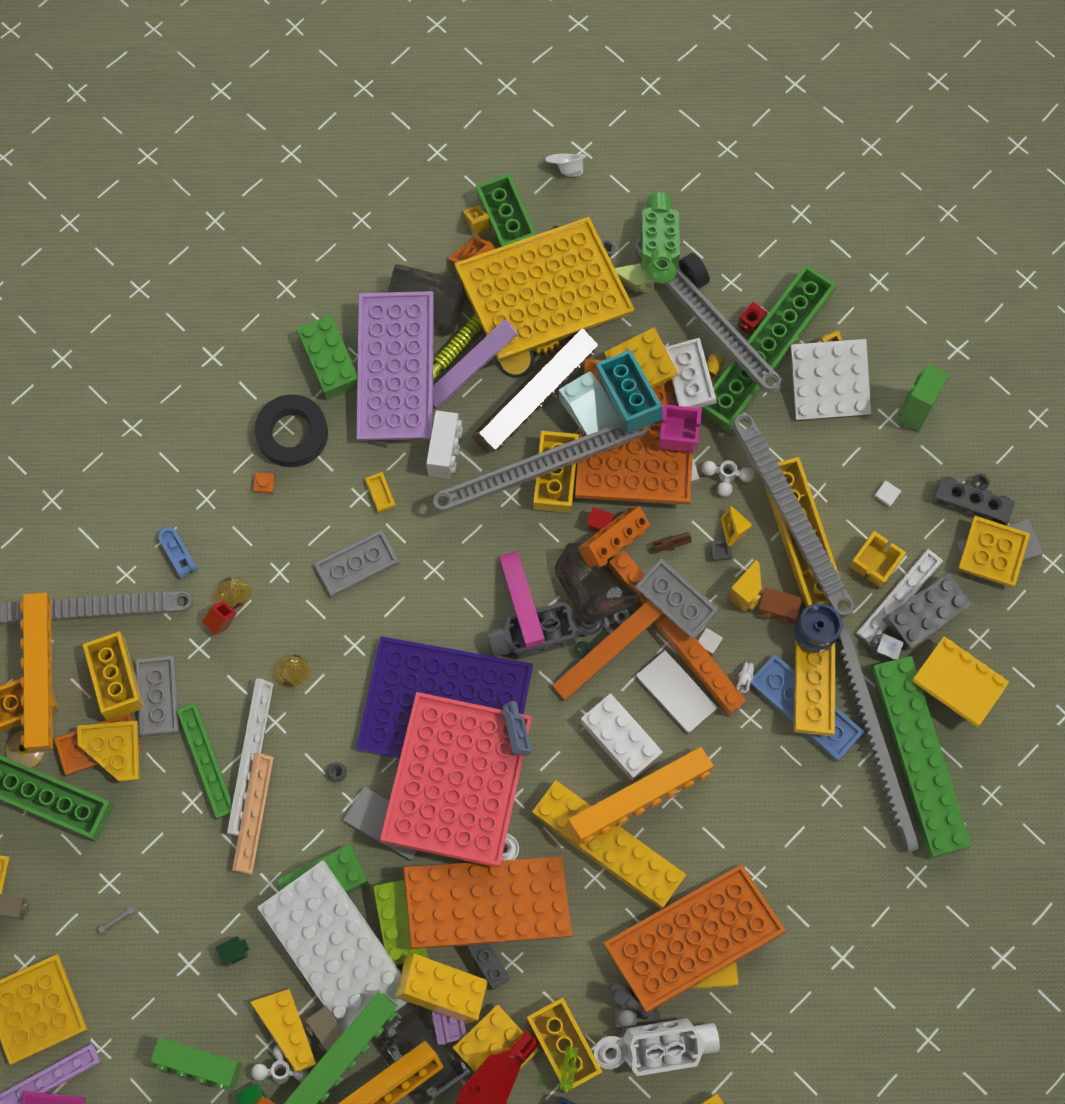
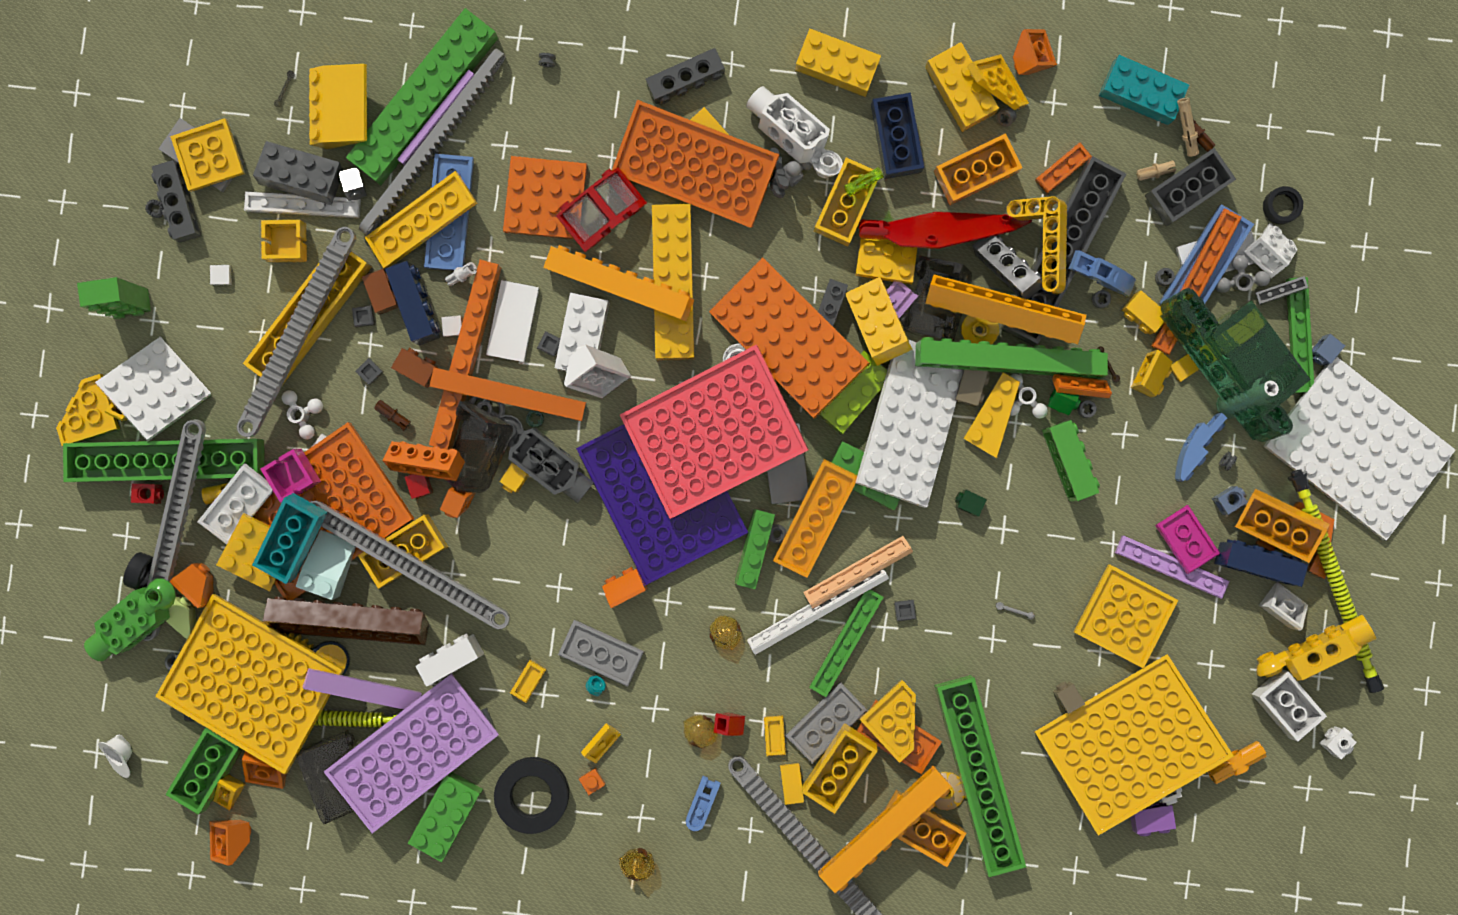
camera: 130 degrees left, 15 degrees up
dark pink tile [499,551,546,648] -> none
sand blue hinge [503,701,532,756] -> none
light grey tile [635,558,720,639] -> none
yellow slope [720,506,753,547] -> none
yellow slope [728,560,762,613] -> none
dark blue wheel [794,603,843,653] -> none
none -> yellow plate [56,374,120,446]
none -> orange slope [169,563,214,608]
none -> orange slope [209,820,251,866]
none -> clear smoke hinge [274,70,295,107]
none -> dark grey tile [352,305,375,328]
none -> dark blue brick [385,261,441,346]
none -> dark orange brick [391,347,438,388]
none -> lavender tile [397,70,475,166]
none -> orange brick [440,480,477,518]
none -> yellow brick [499,462,529,493]
none -> orange plate [503,156,587,239]
none -> dark grey tile [537,331,560,357]
none -> dark grey bush [538,53,556,67]
none -> window [556,167,647,252]
none -> white slope [564,345,631,398]
none -> yellow plate [581,723,621,763]
none -> teal tile [585,676,606,696]
none -> orange slope [602,567,648,608]
none -> clear yellow hair [619,848,656,882]
none -> dark grey brick [646,48,725,104]
none -> bright green brick [734,509,775,589]
none -> yellow tile [764,715,786,756]
none -> light orange plate [773,459,857,578]
none -> yellow tile [780,763,804,805]
none -> dark grey tile [894,599,916,621]
none -> yellow dish [961,315,999,345]

